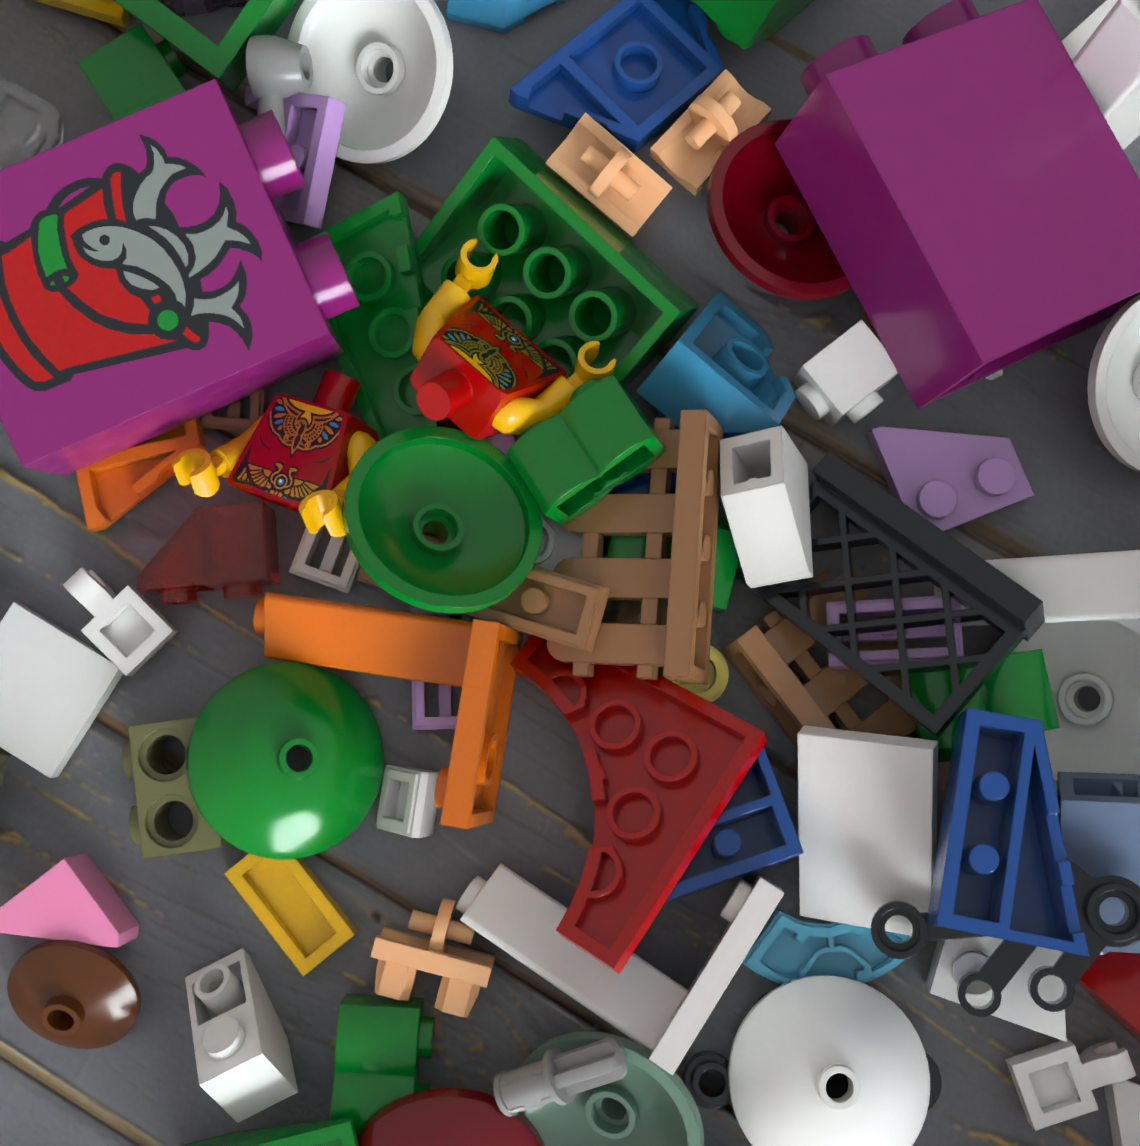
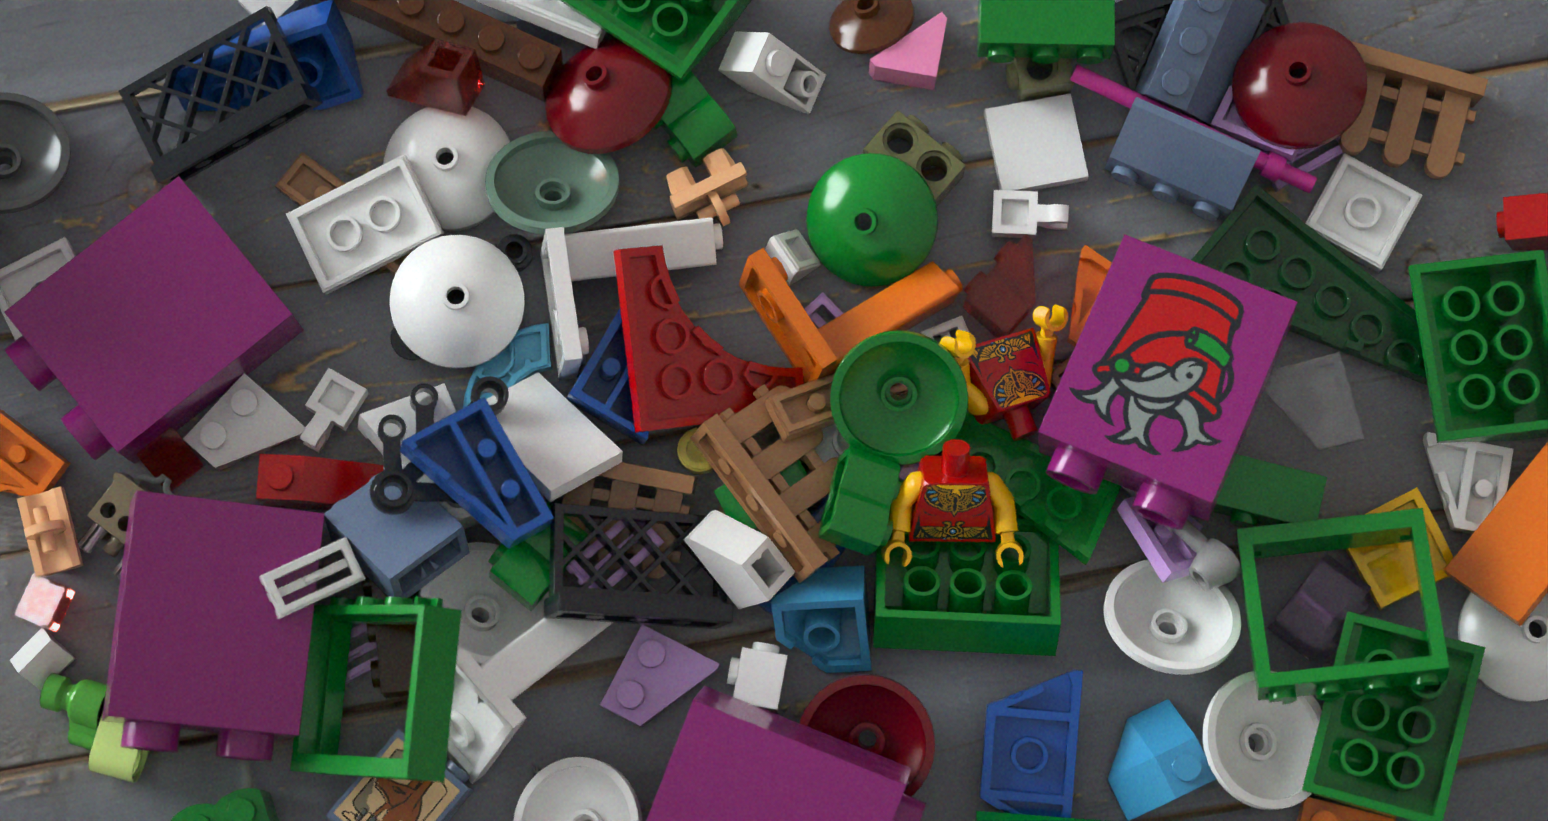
camera: 140 degrees right, 5 degrees down
yellow tile [224,854,358,977] -> none
light grey axle [493,1037,627,1117] -> none
light nougat hips [545,112,673,239] -> none
light nougat hips [649,69,772,196] -> none

